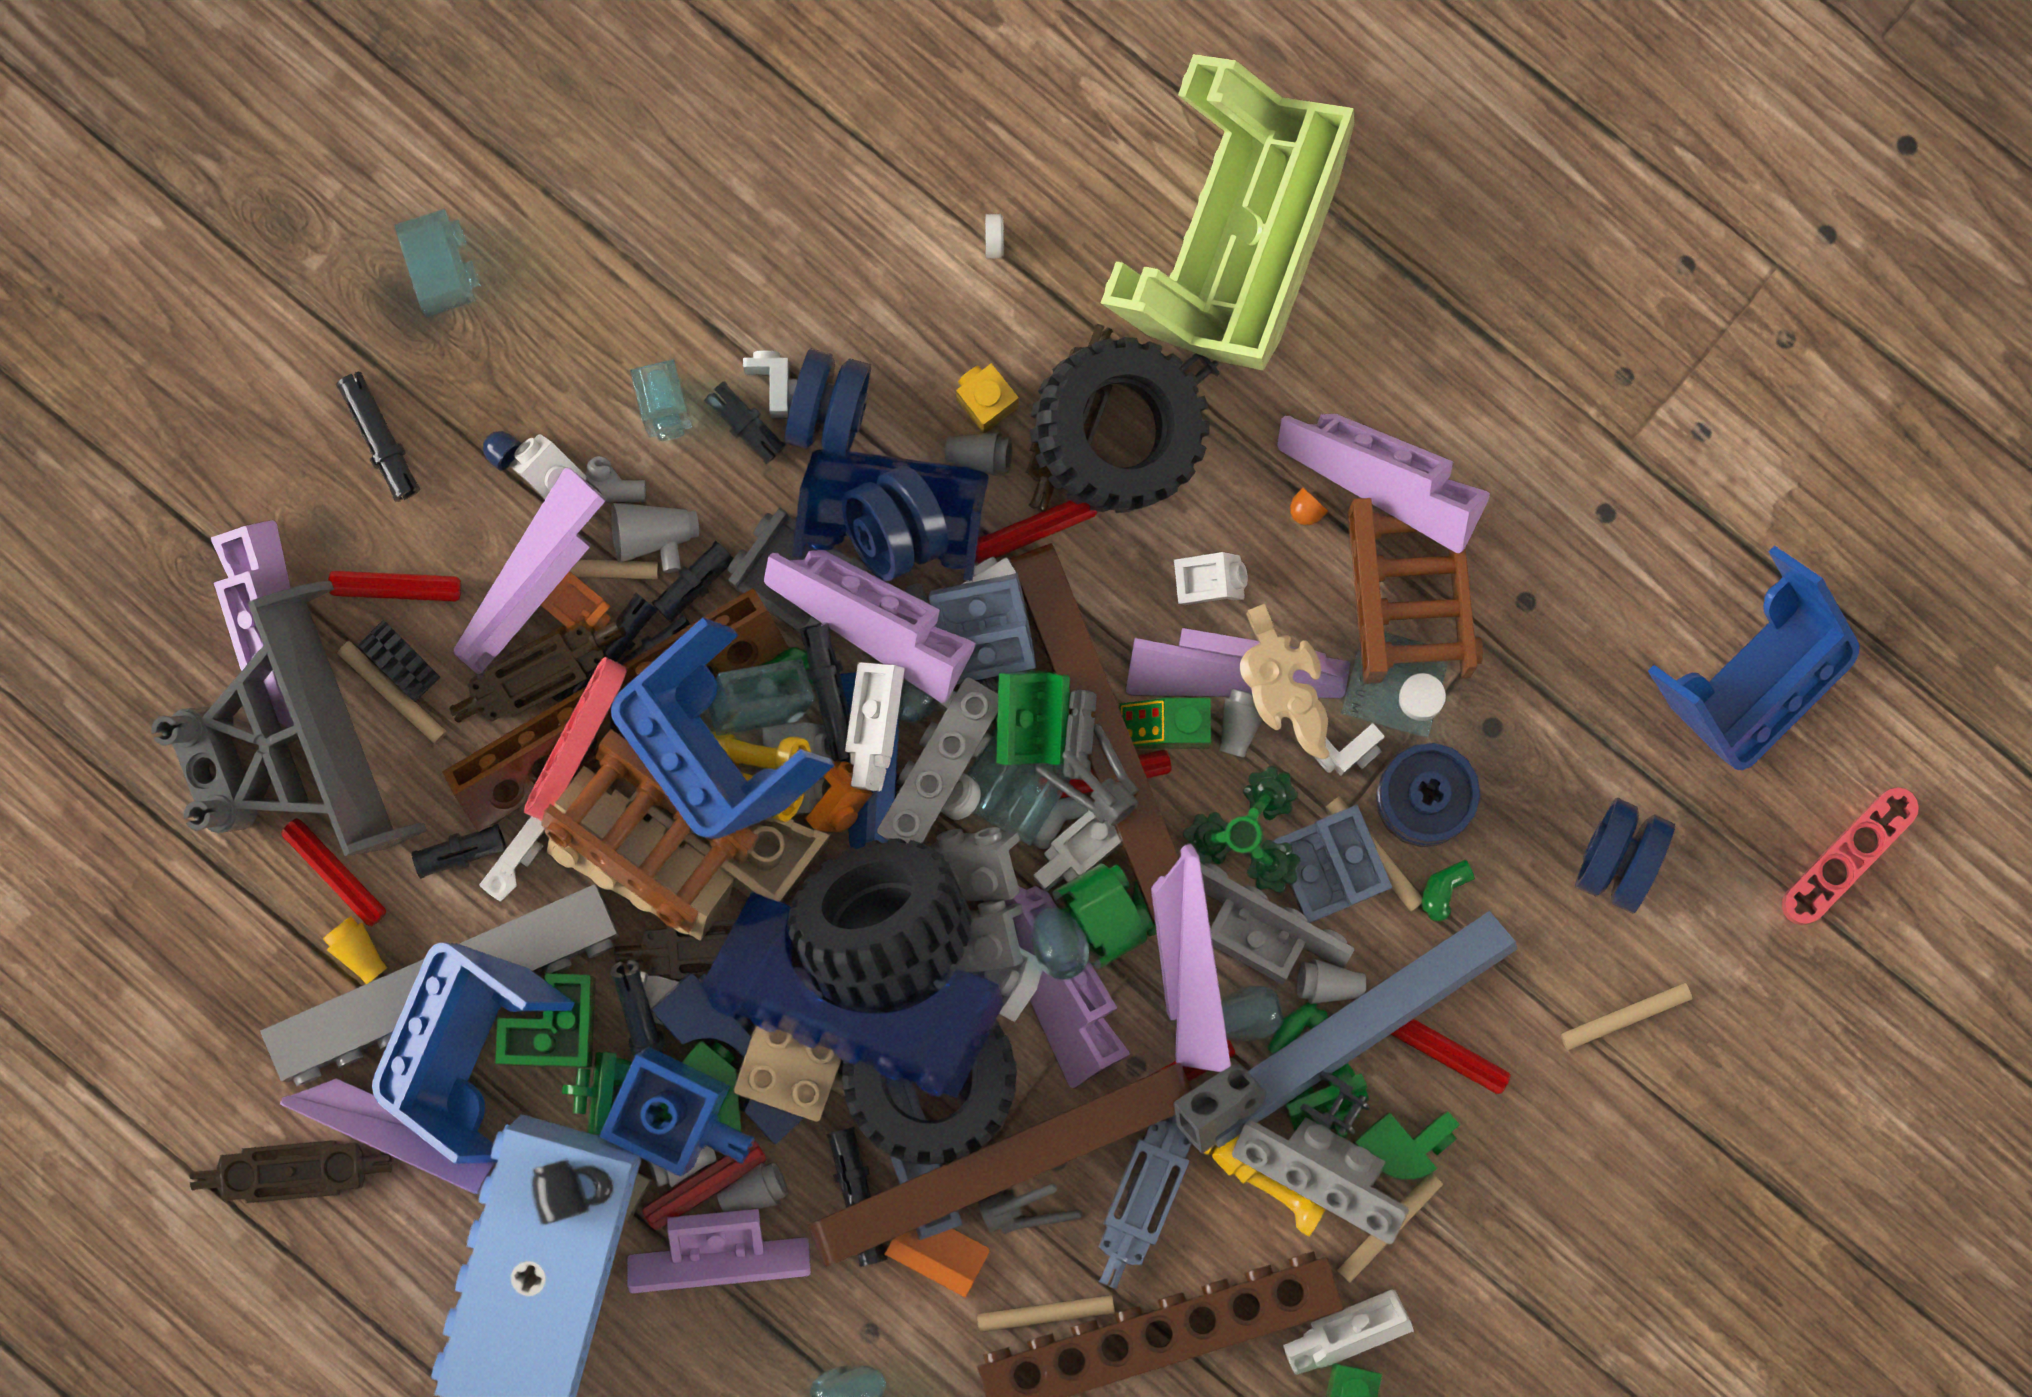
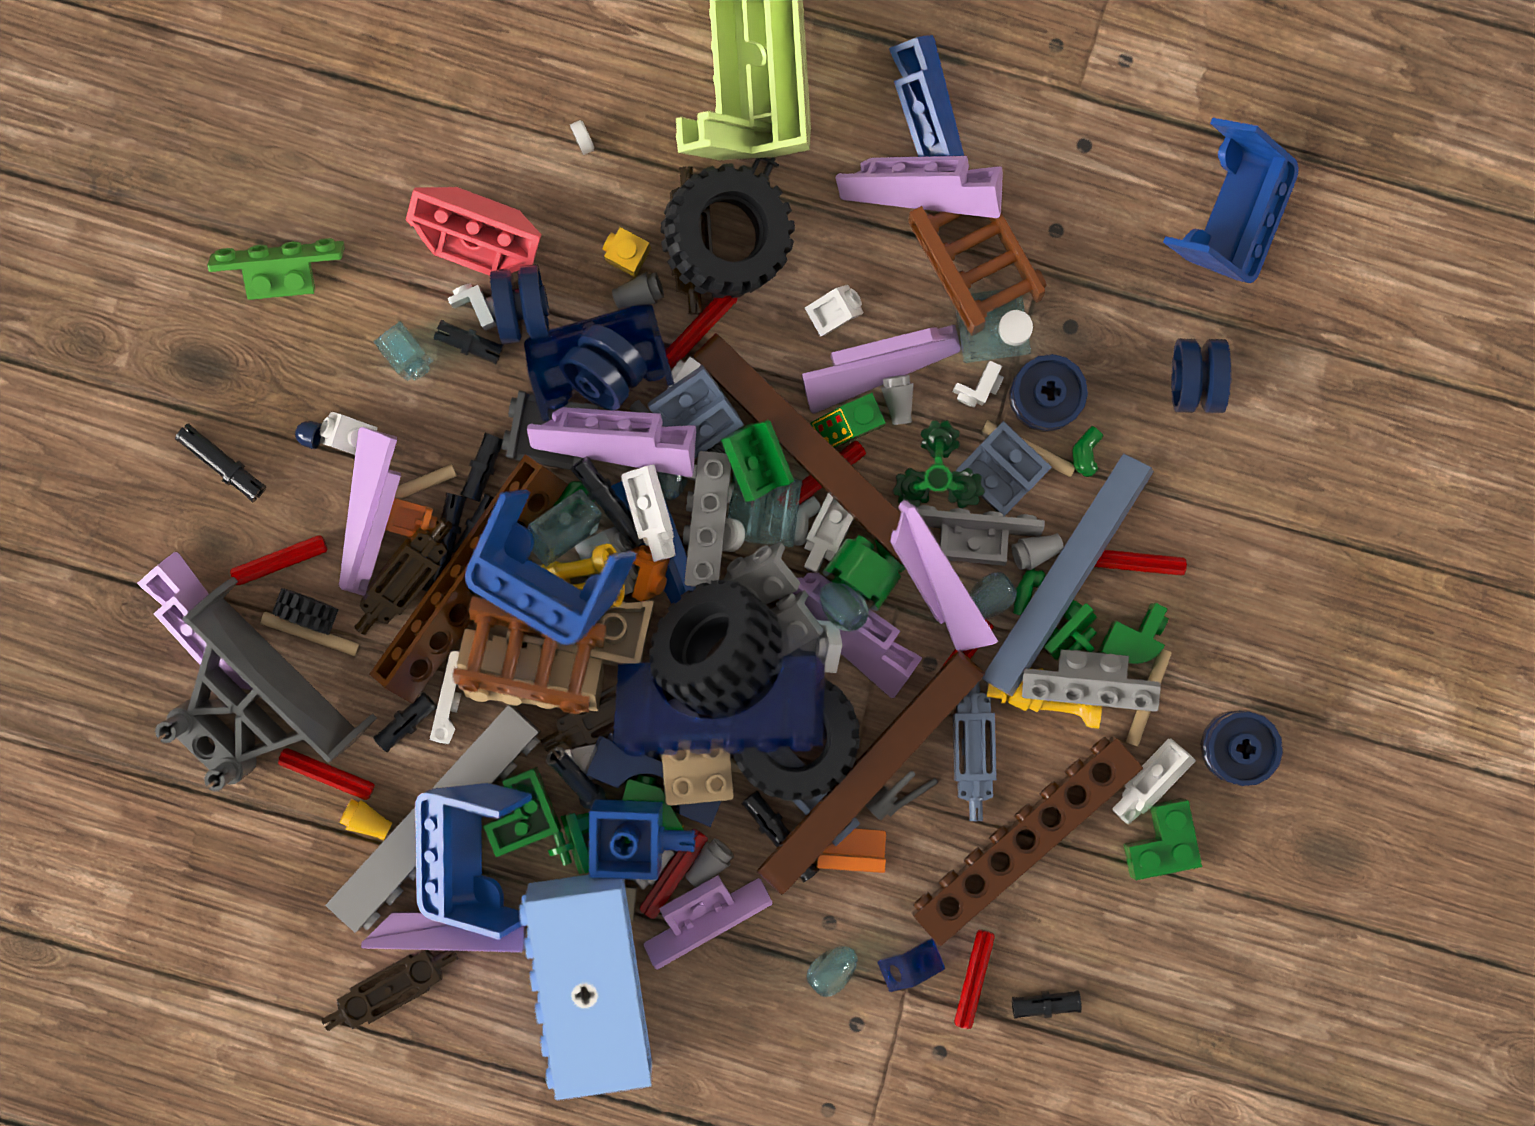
camera: 25 degrees left, 5 degrees up
clear light blue brick [394,209,480,317] -> none
coral beam [524,657,627,821] -> none
black piece [532,1159,613,1225] -> none
light grey arm [585,456,646,503] -> none
light grey piece [611,503,699,573] -> none
tan bar [977,1295,1114,1332] -> none
dark grey plant [1035,724,1139,826] -> none
dark grey axle [1063,690,1097,780] -> none
dark grey leg [1174,1065,1266,1154] -> none
tan piece [1240,604,1329,759] -> none
orange hinge [1290,487,1329,525] -> none
black piece [1299,1071,1370,1135] -> none
tan bar [1560,983,1692,1051] -> none
coral beam [1782,787,1919,925] -> none
none -> bright green bracket [207,238,345,300]
none -> coral wedge [406,187,542,276]
none -> blue wedge [889,35,964,157]
none -> dark blue wheel [1200,710,1283,786]

